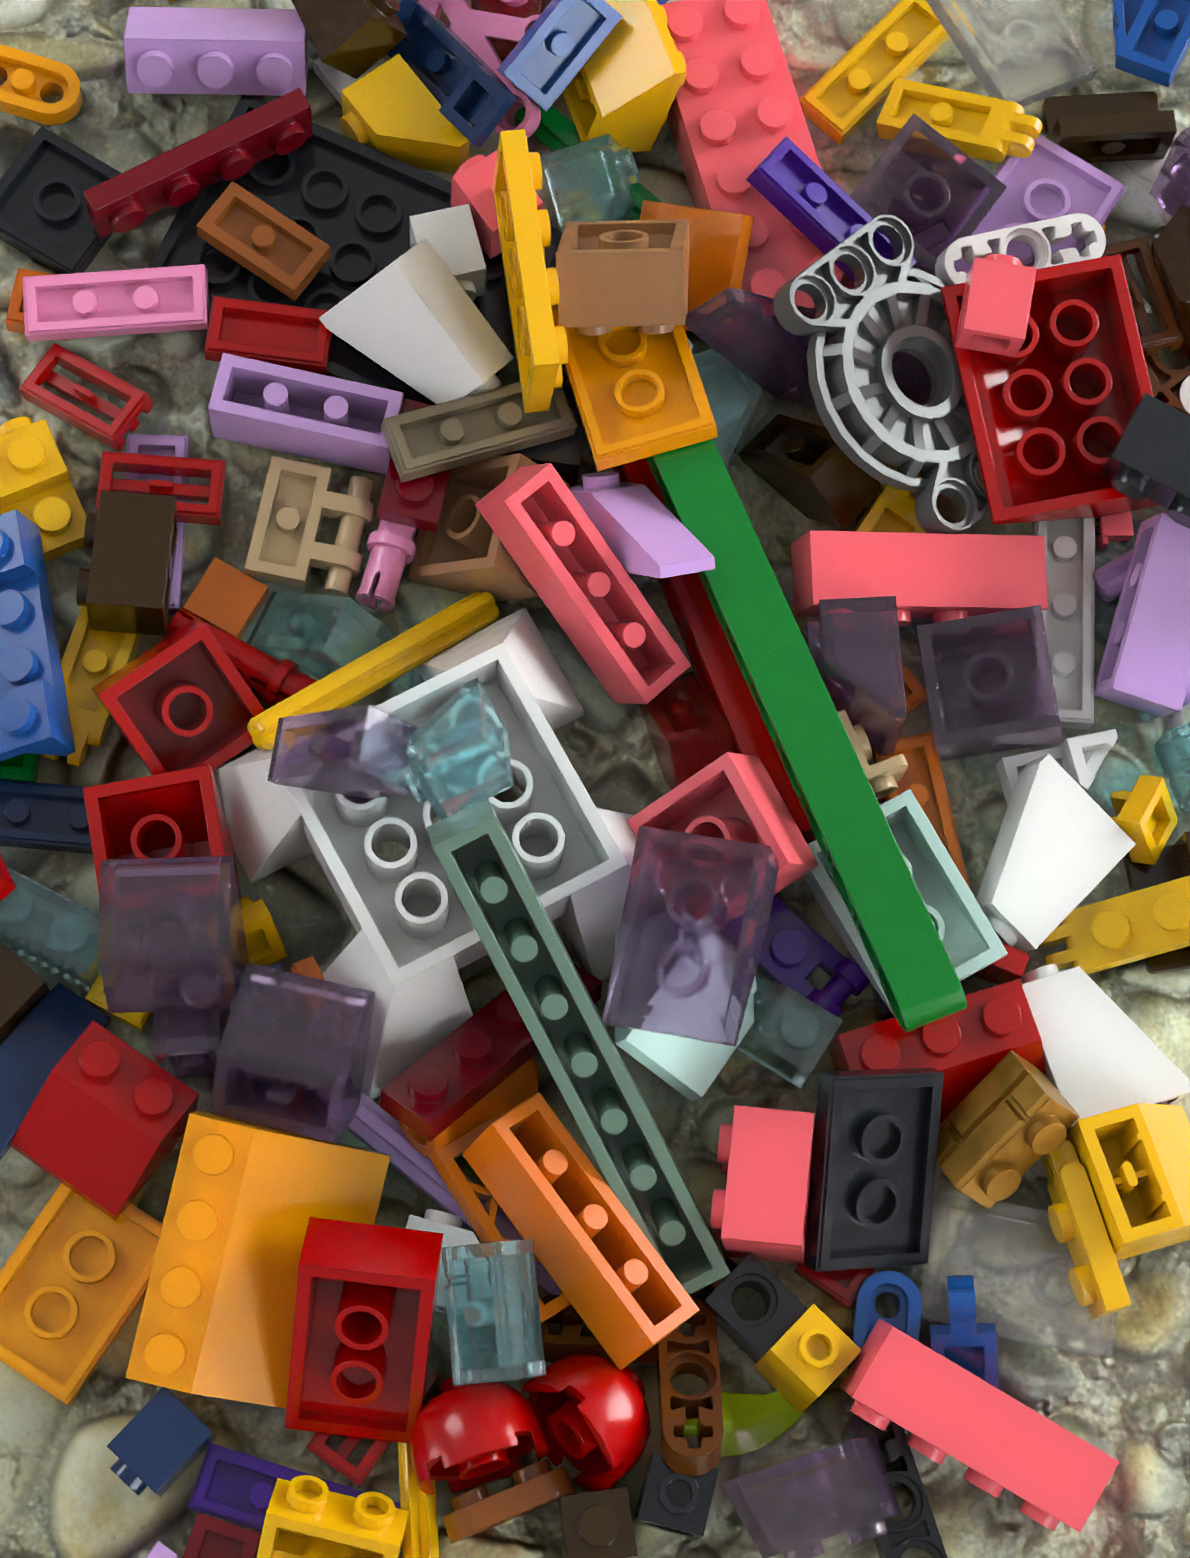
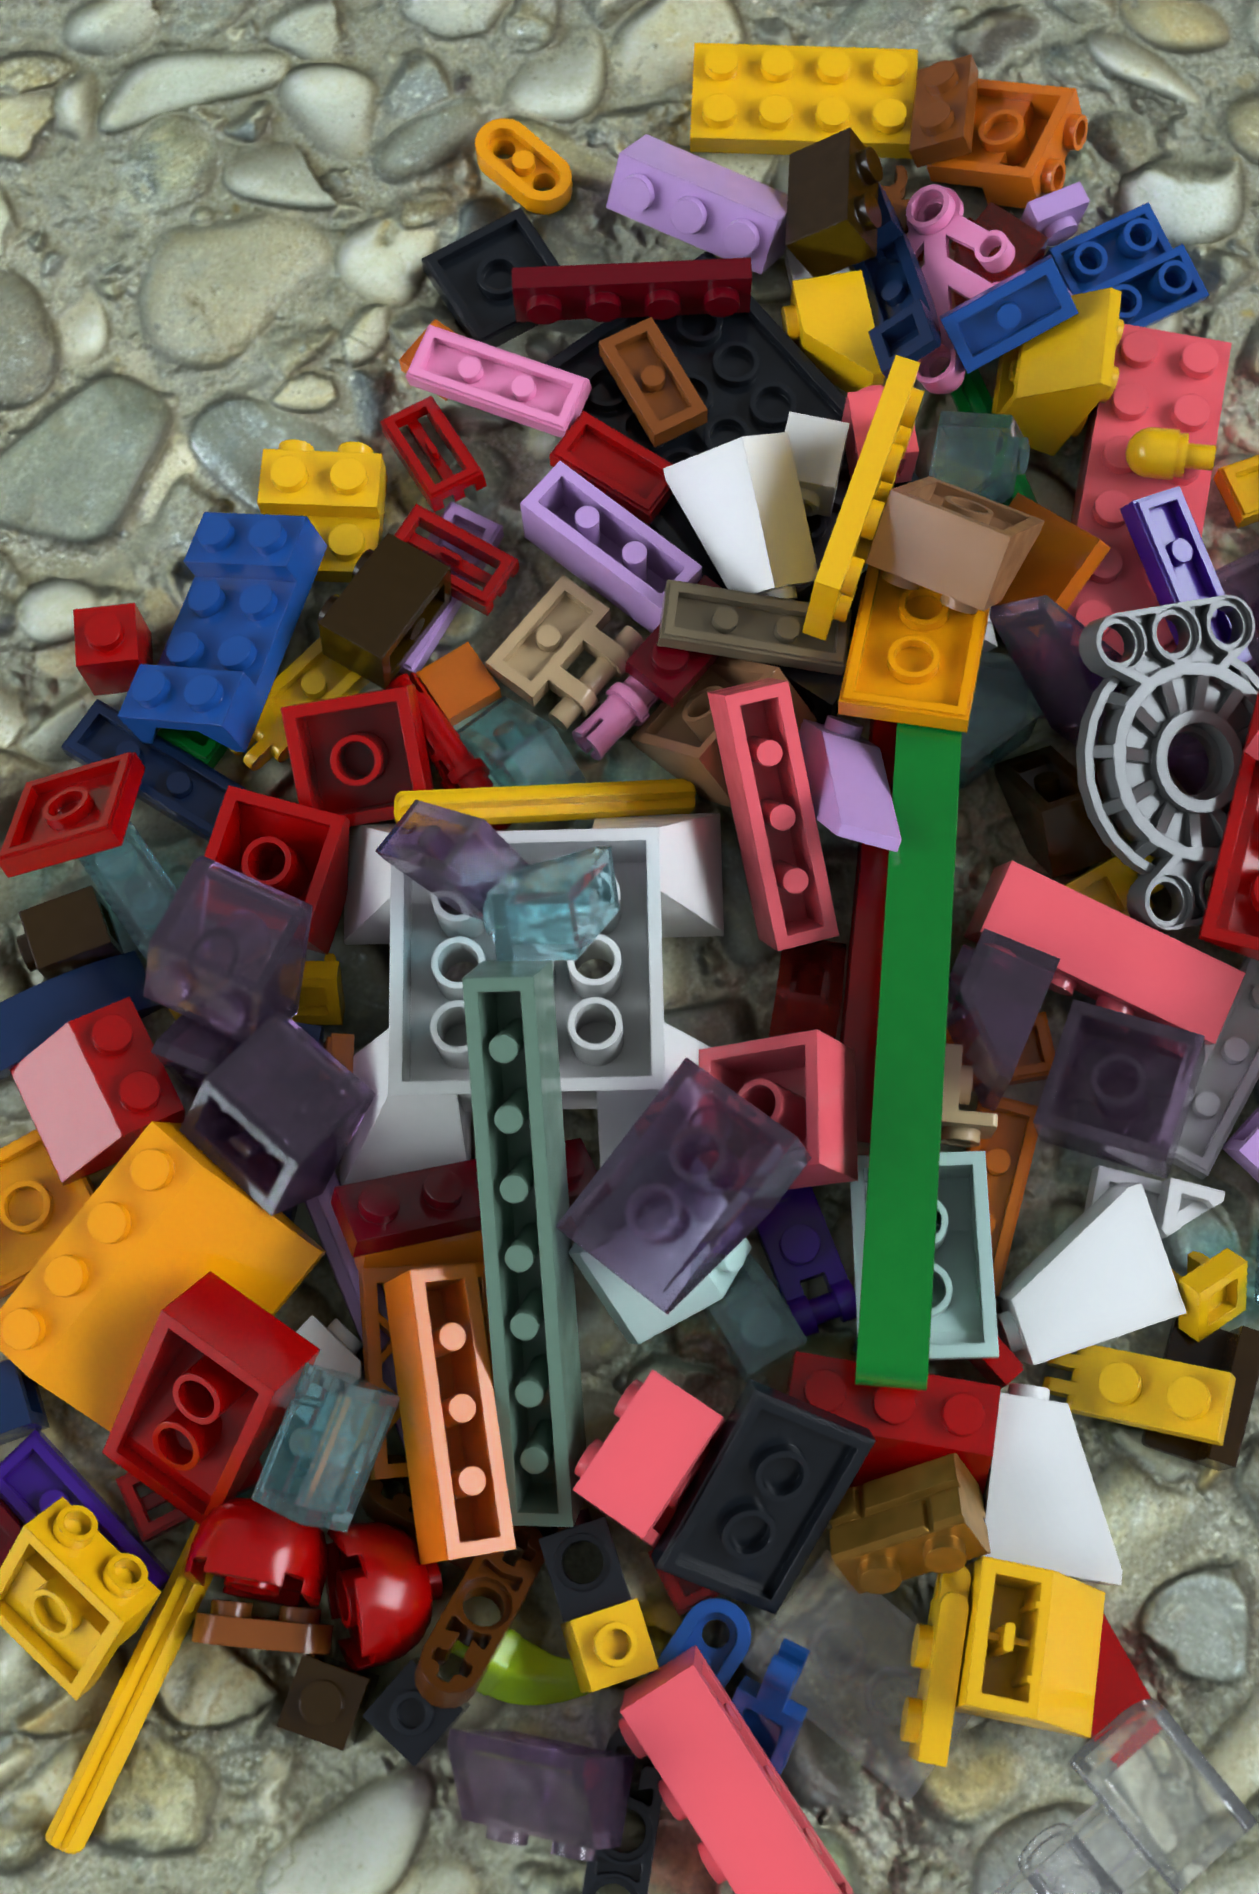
camera: 40 degrees right, 0 degrees up
none -> yellow cylinder [1125,427,1216,480]

